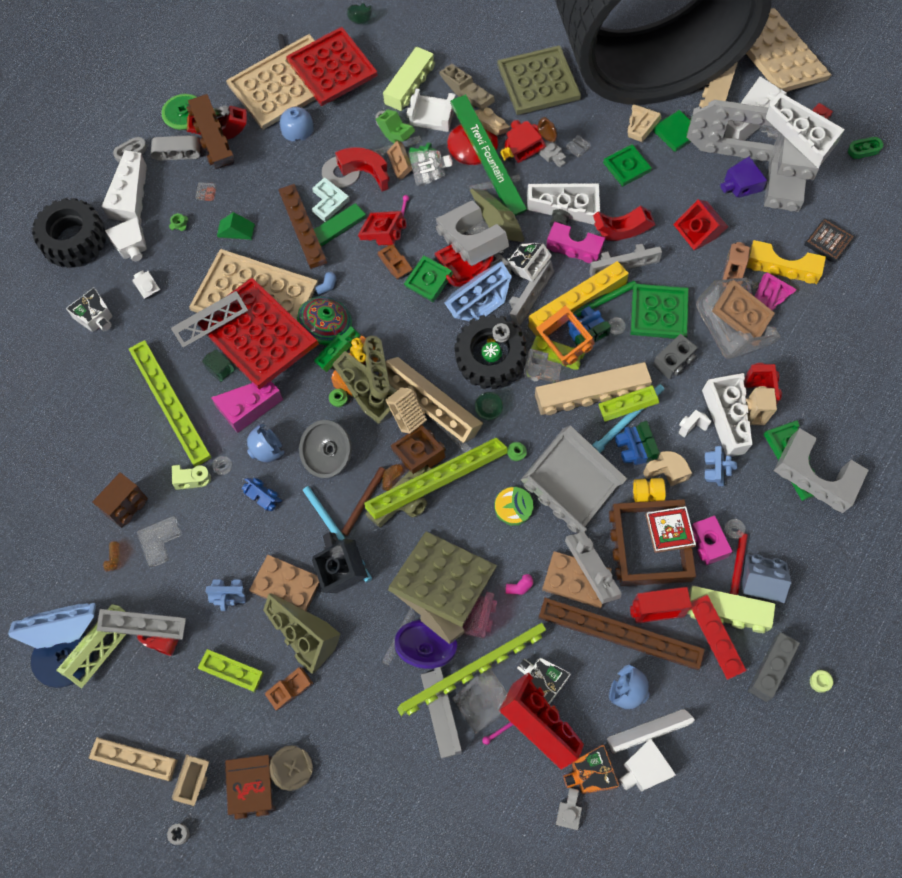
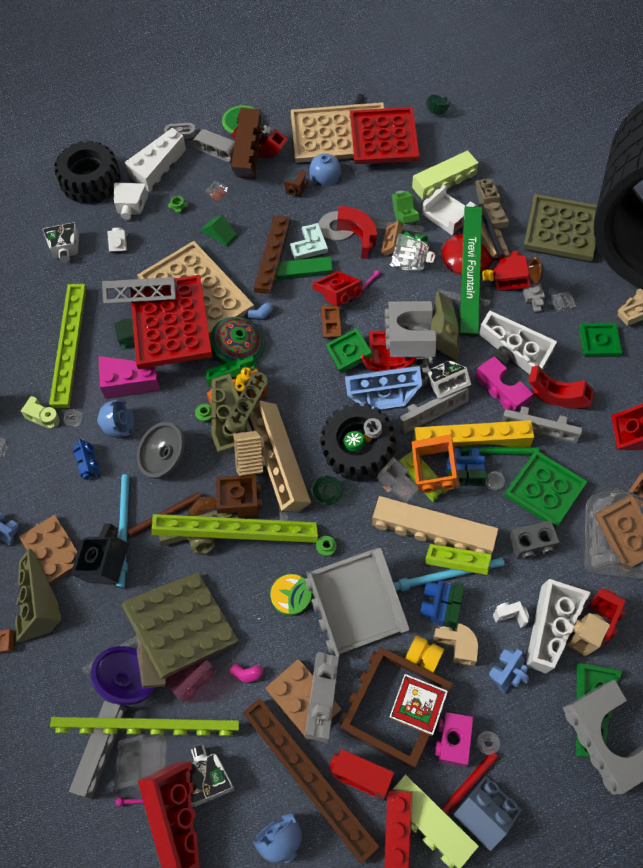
camera: 30 degrees right, 5 degrees down
none -> reddish brown bracket [285,170,309,197]
none -> black bar [477,203,505,259]

